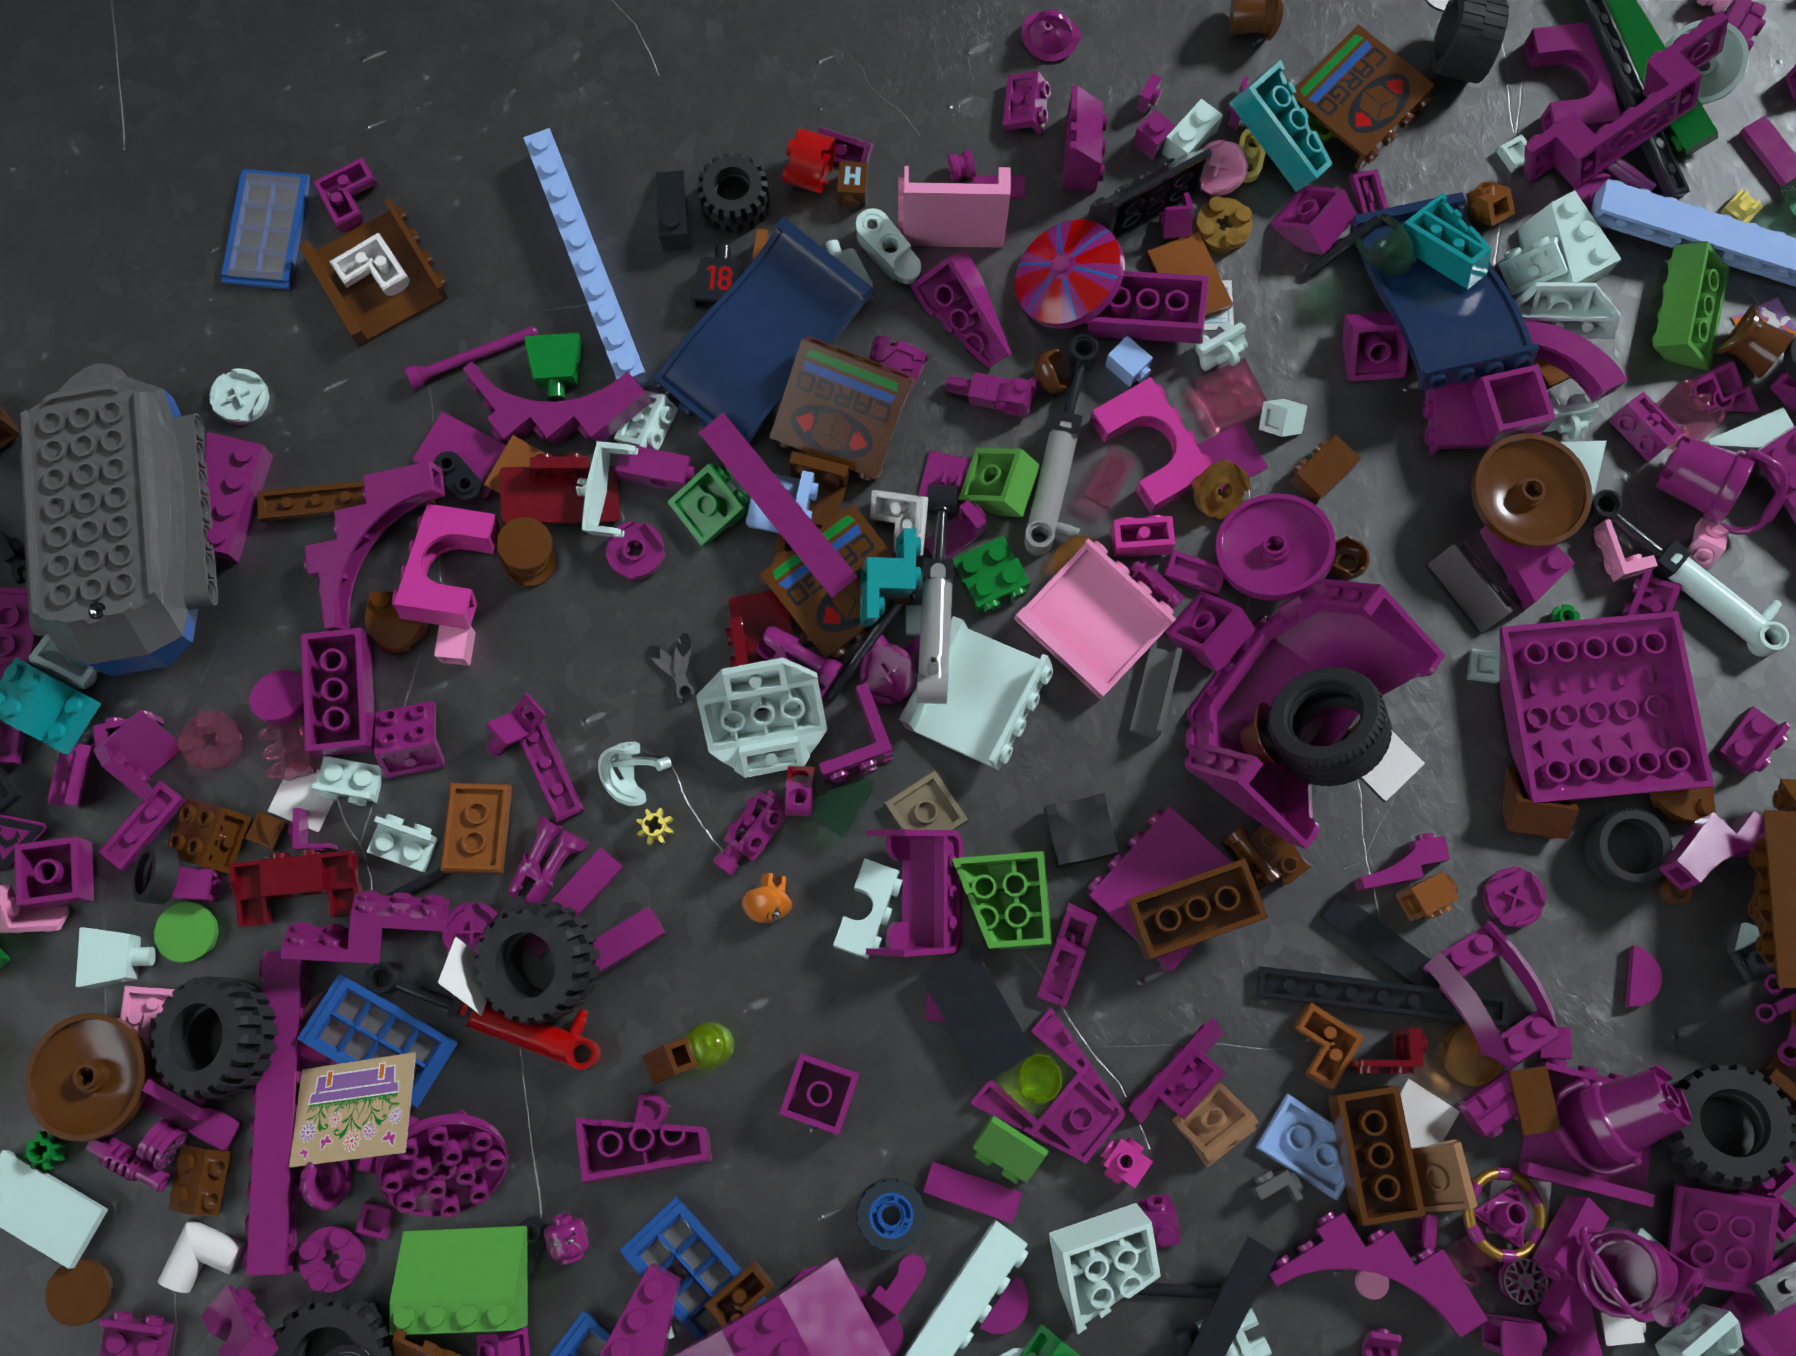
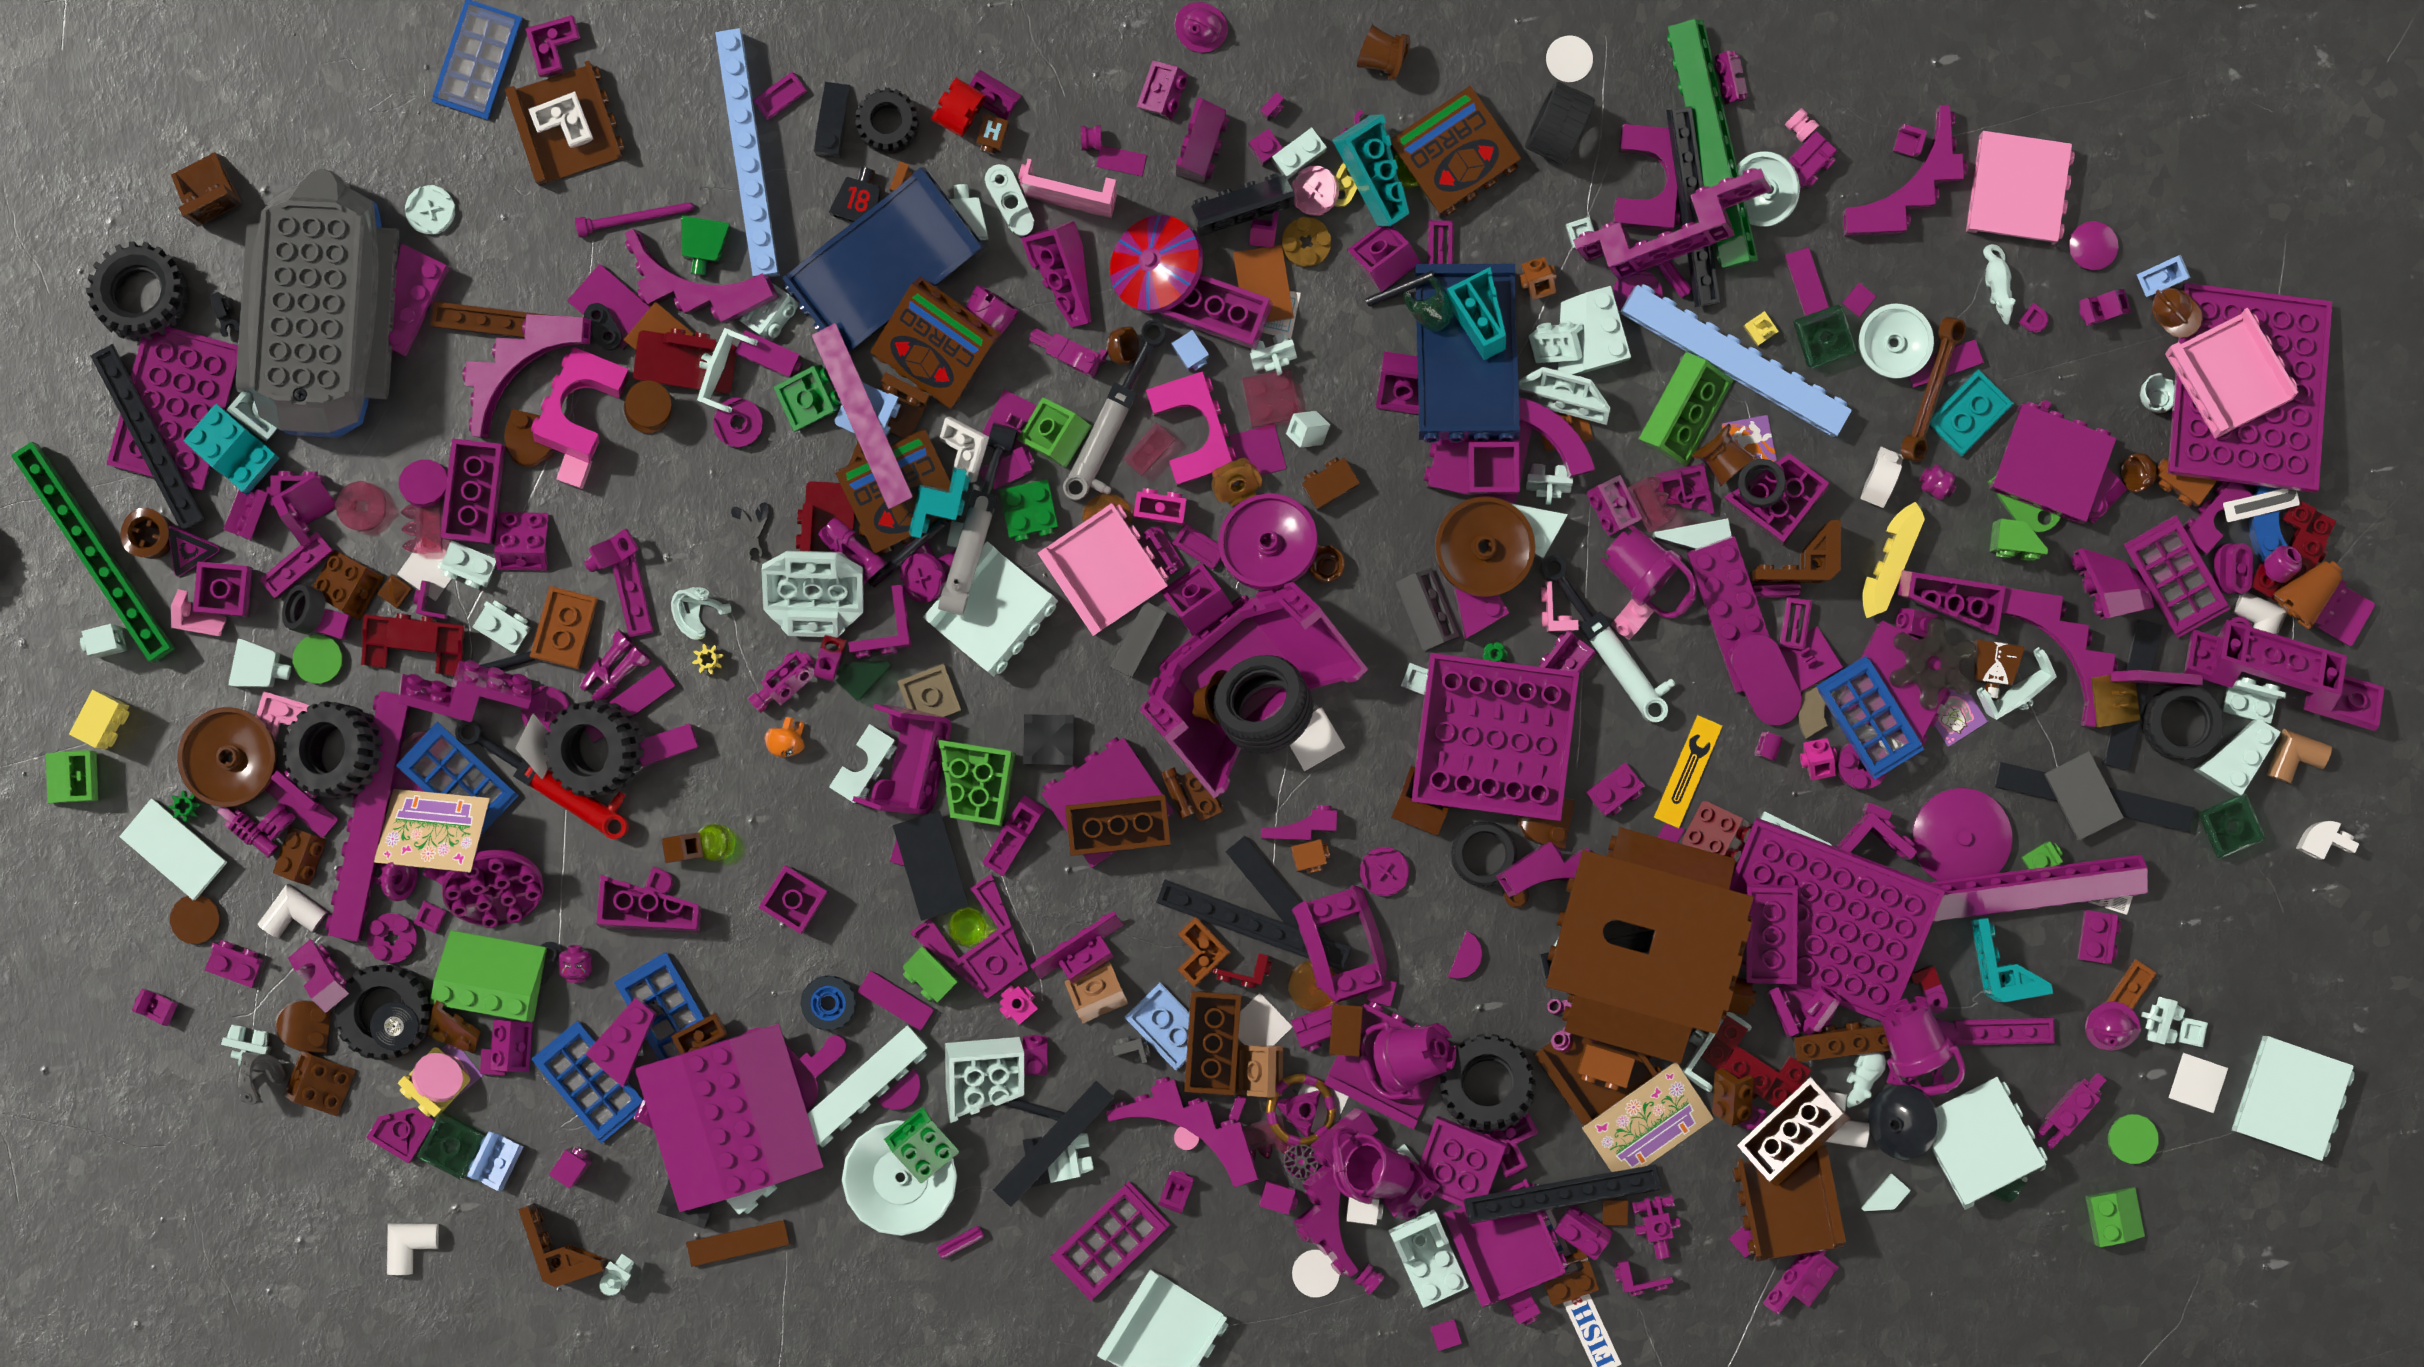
camera: 10 degrees right, 10 degrees up
none -> magenta tile [753,71,808,121]

